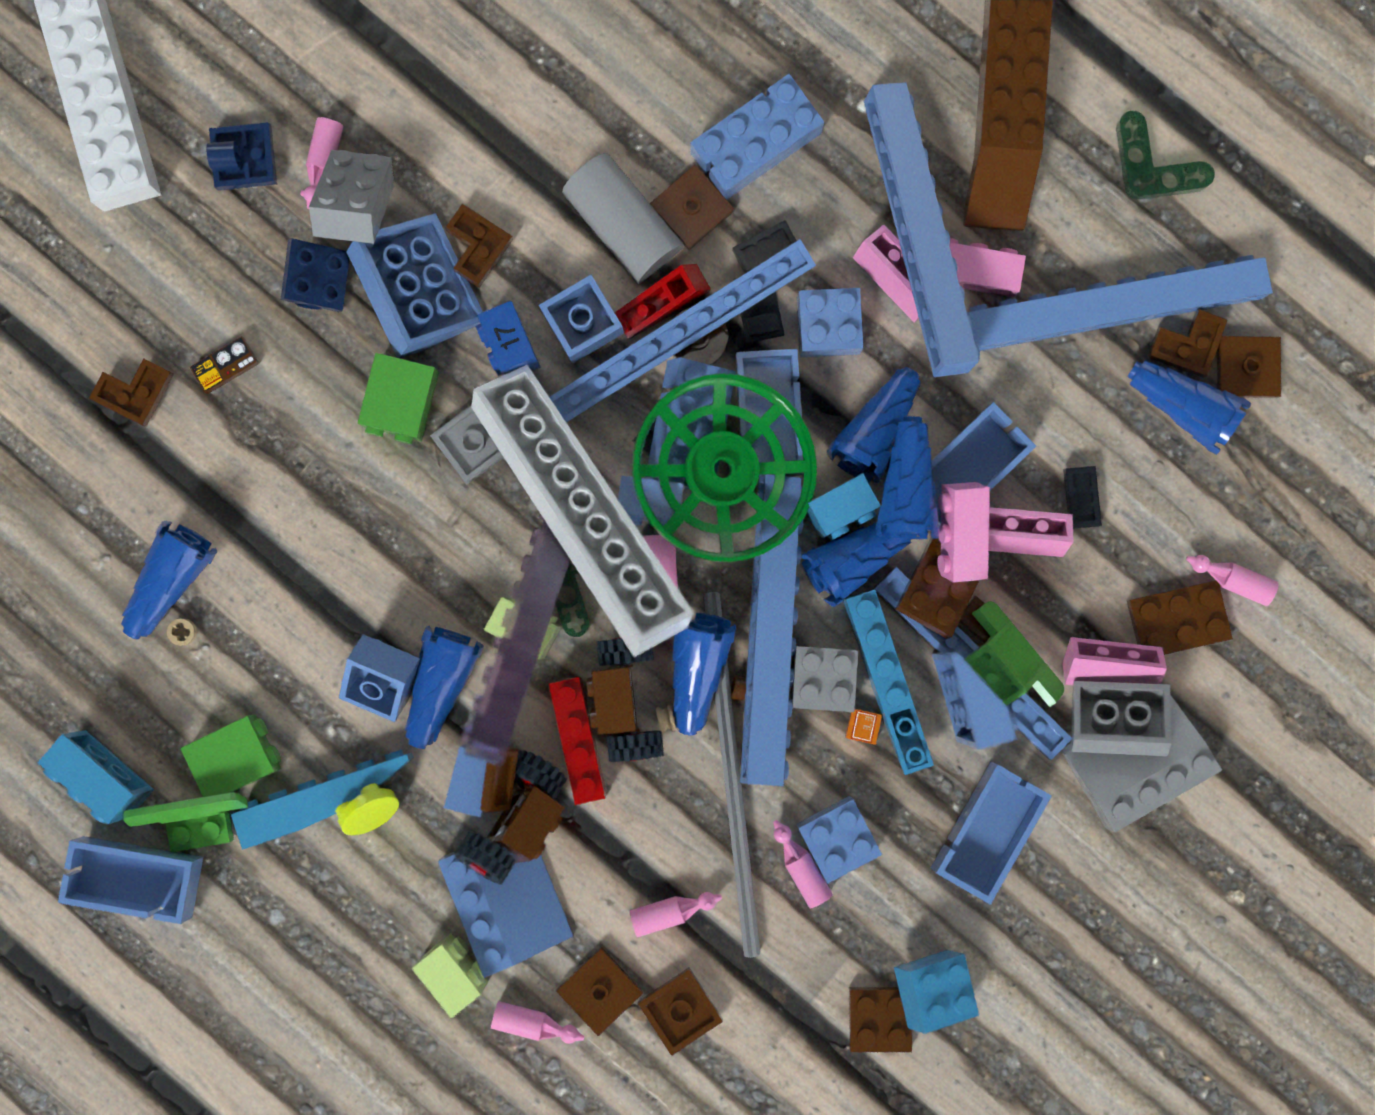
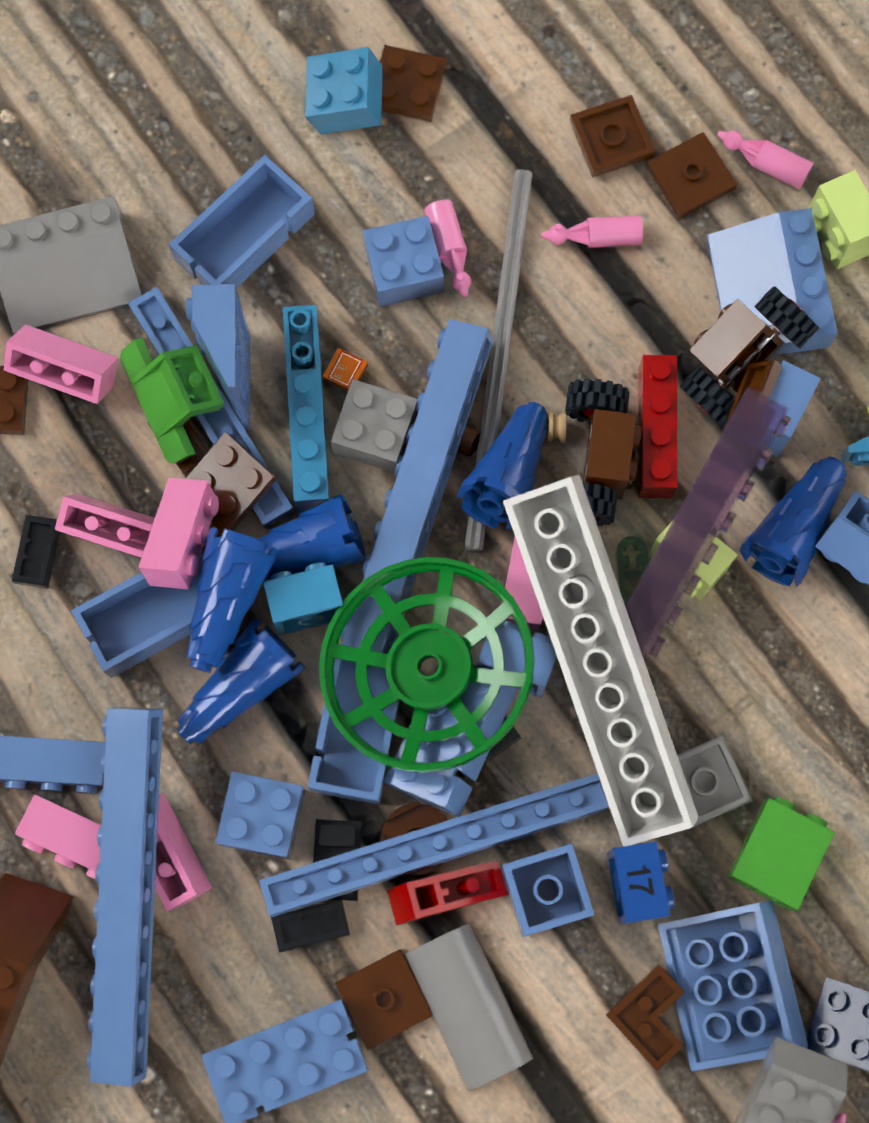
camera: 165 degrees left, 10 degrees down
light grey brick [1072,681,1172,756] -> none

